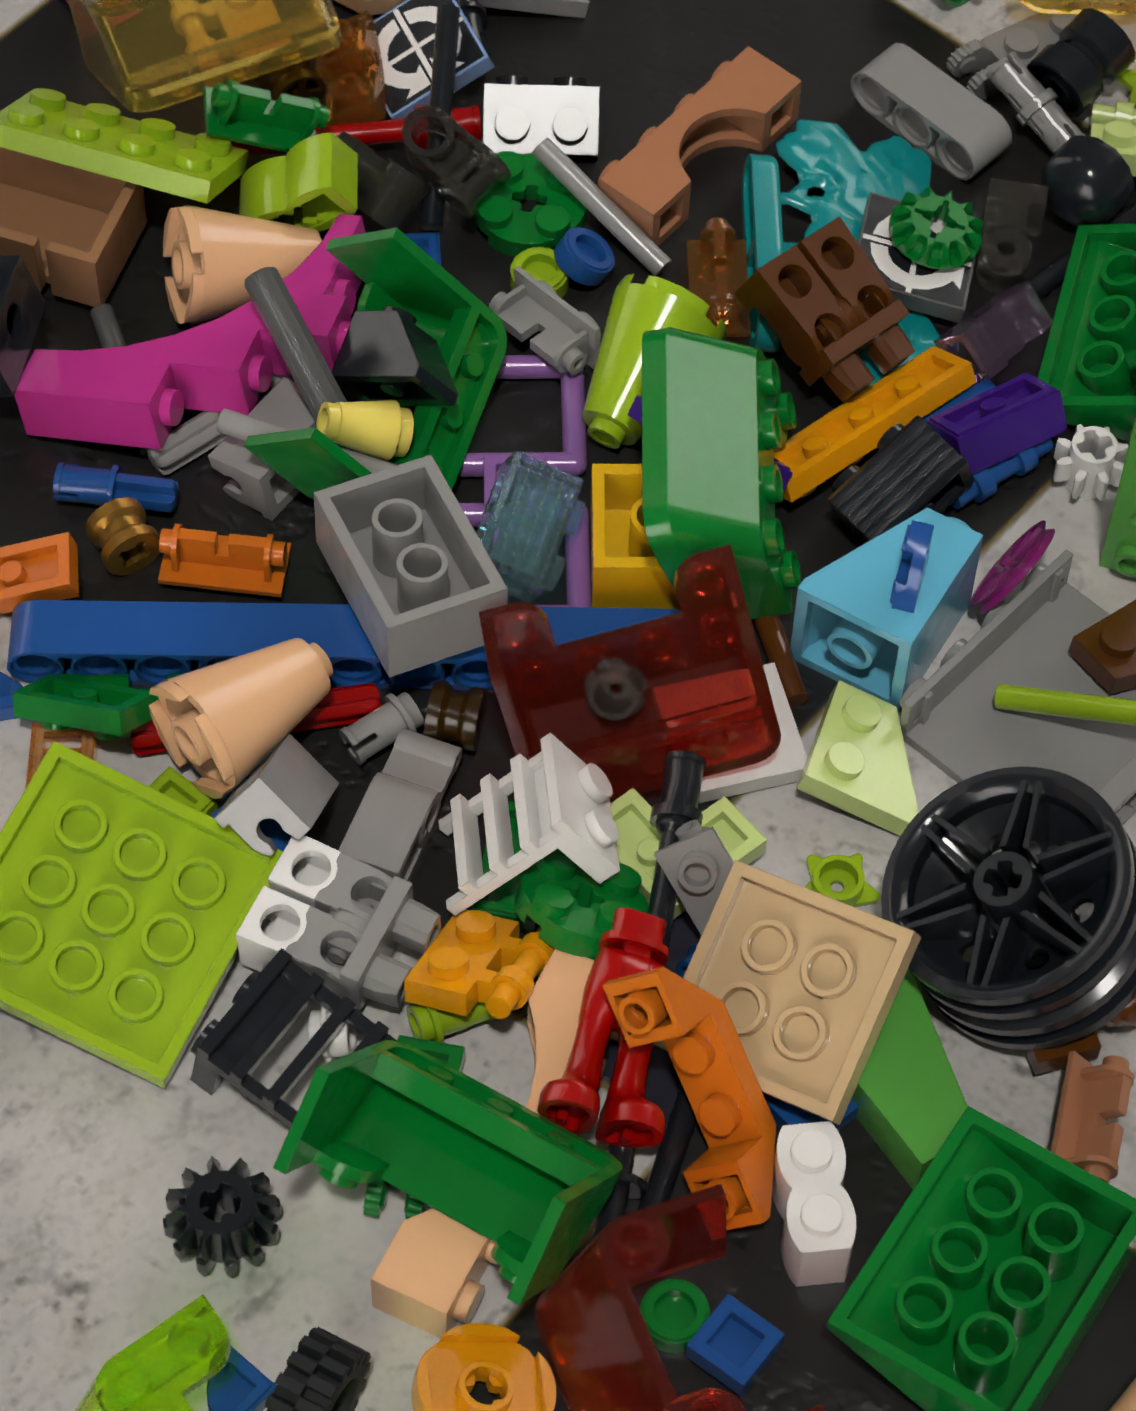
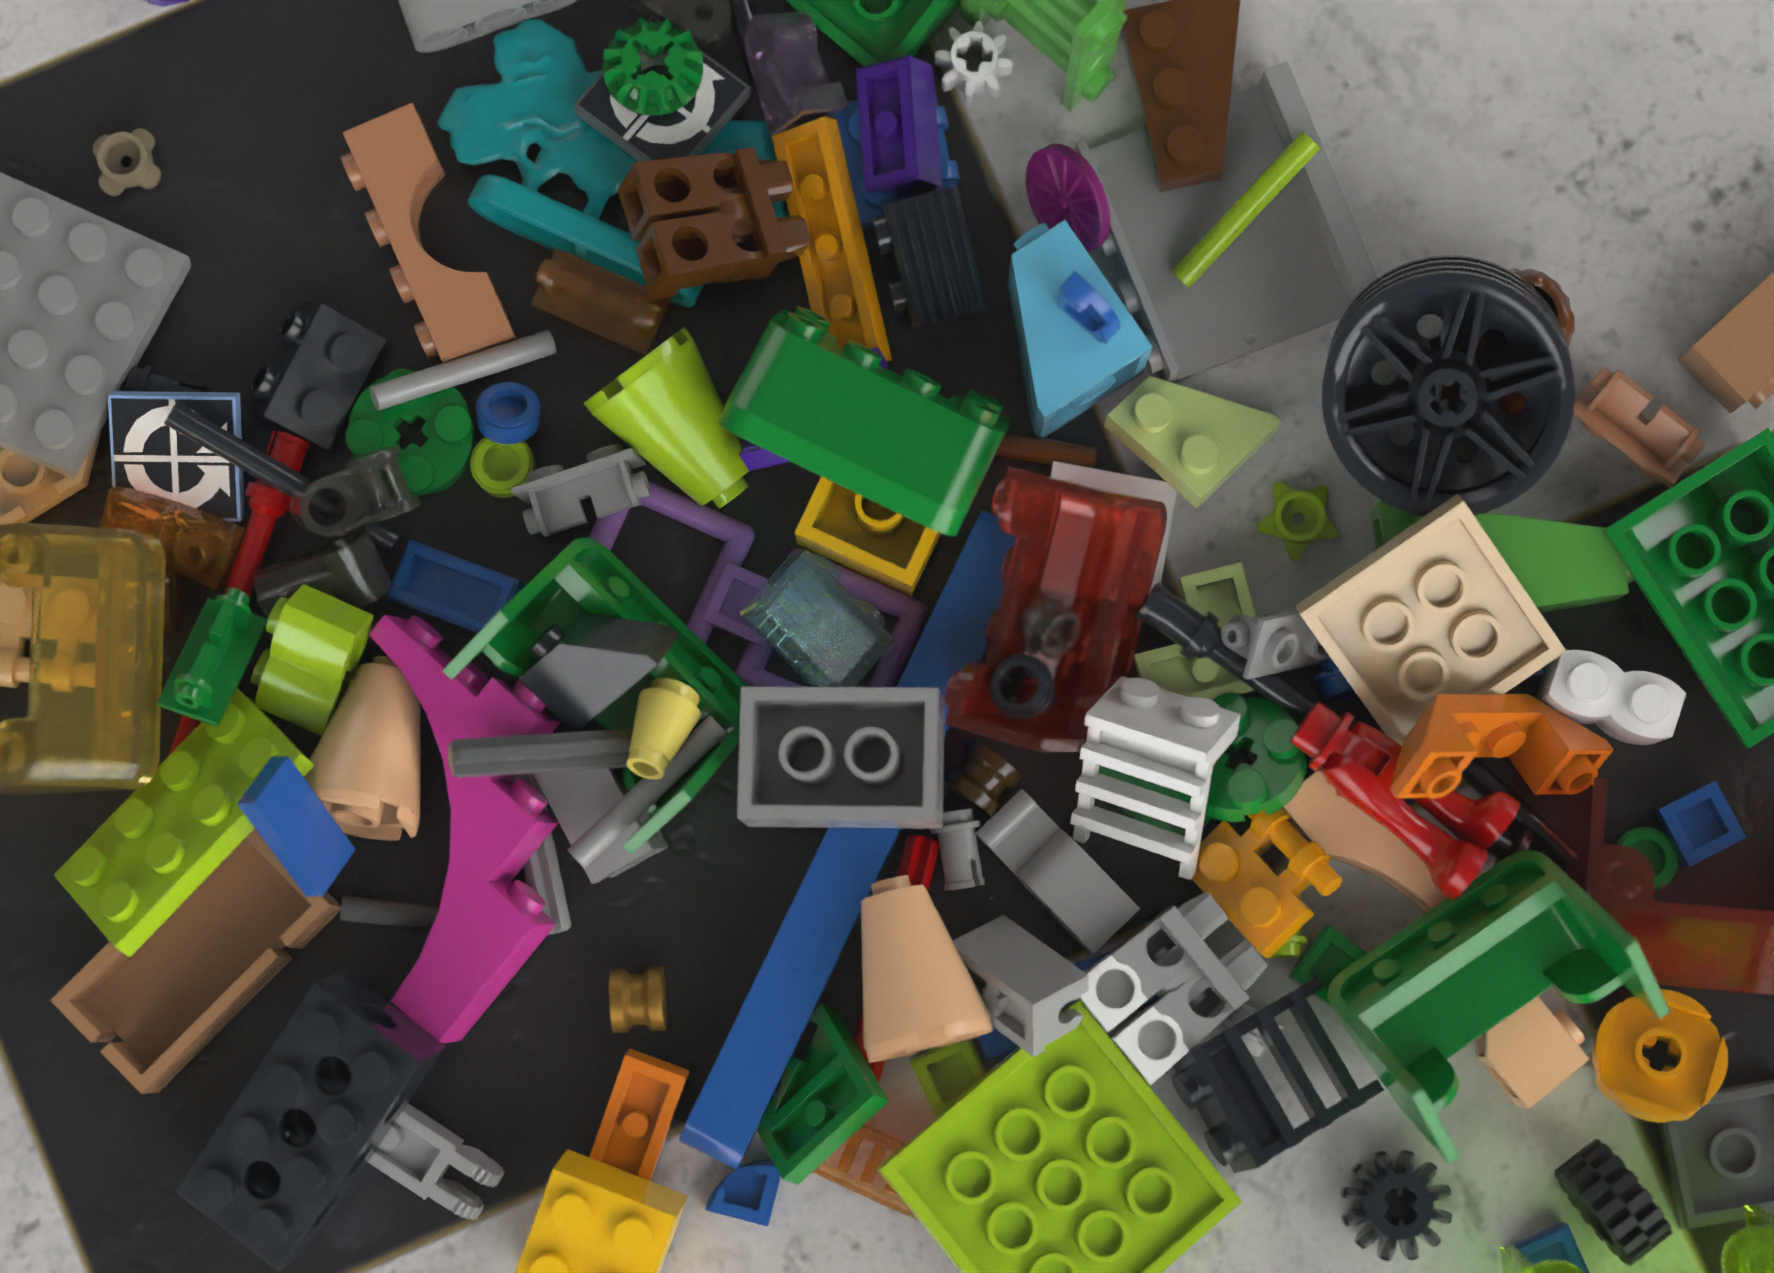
camera: 60 degrees left, 25 degrees up
blue axle [53,462,179,513] -> none
orange hinge [158,523,291,597] -> none
none -> blue tile [237,756,356,897]
none -> black cone [989,654,1056,719]

